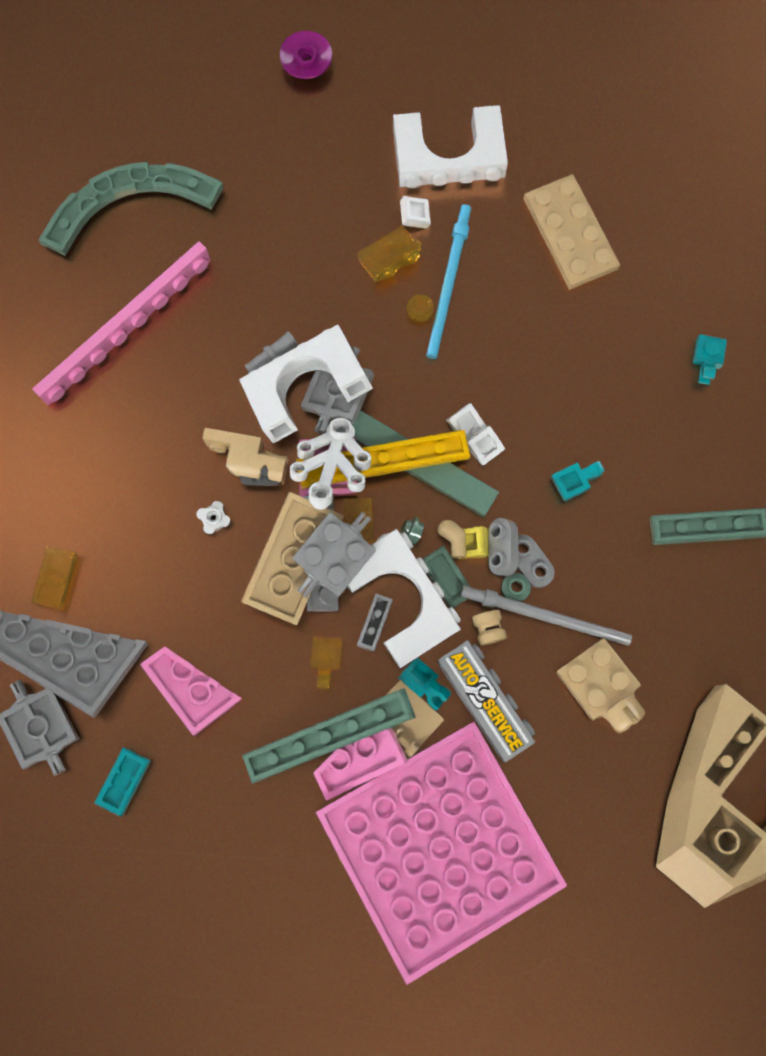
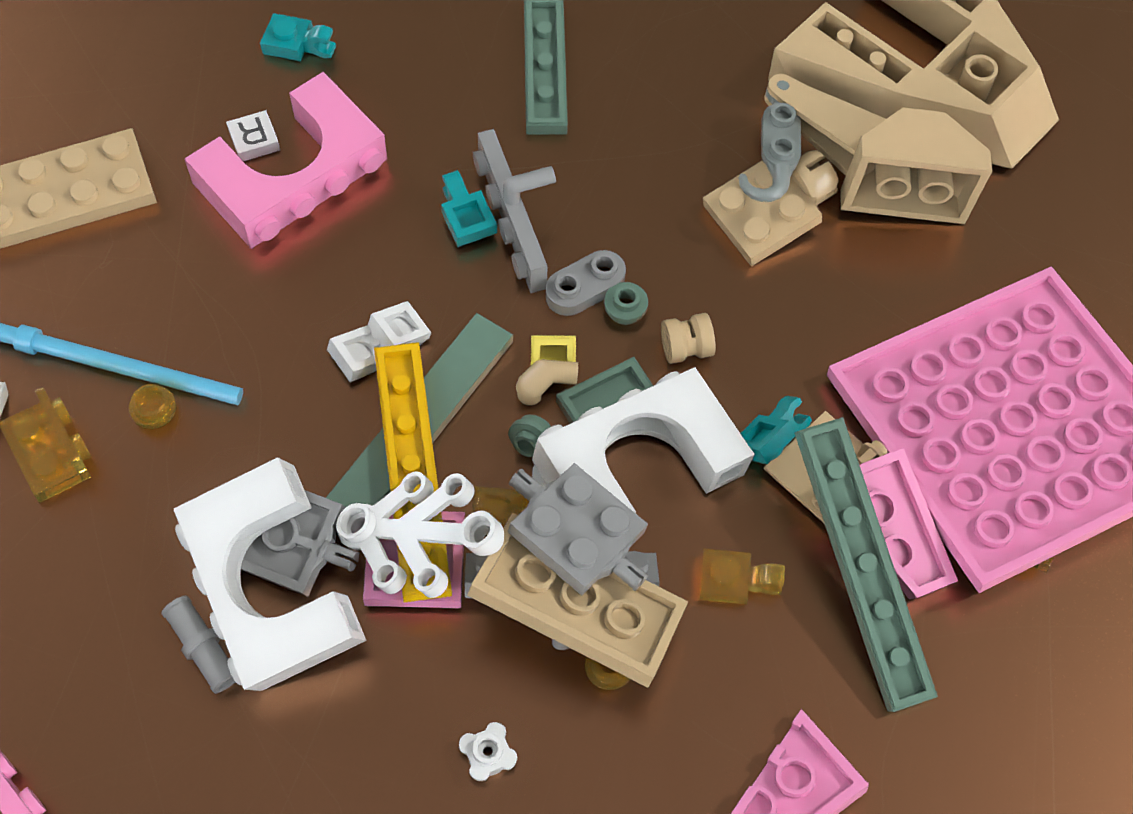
camera: 90 degrees left, 15 degrees down
tan plate [202,428,288,486] -> none
light grey piece [357,593,393,653] -> none
brick [437,640,535,763] -> none
light grey bar [460,585,632,646] -> none
light grey plate [488,518,519,576] -> none
none -> bright pink arch [184,72,387,249]
none -> white tile [226,110,280,161]
none -> light grey plate [473,129,556,293]
none -> tan slope [738,74,992,224]

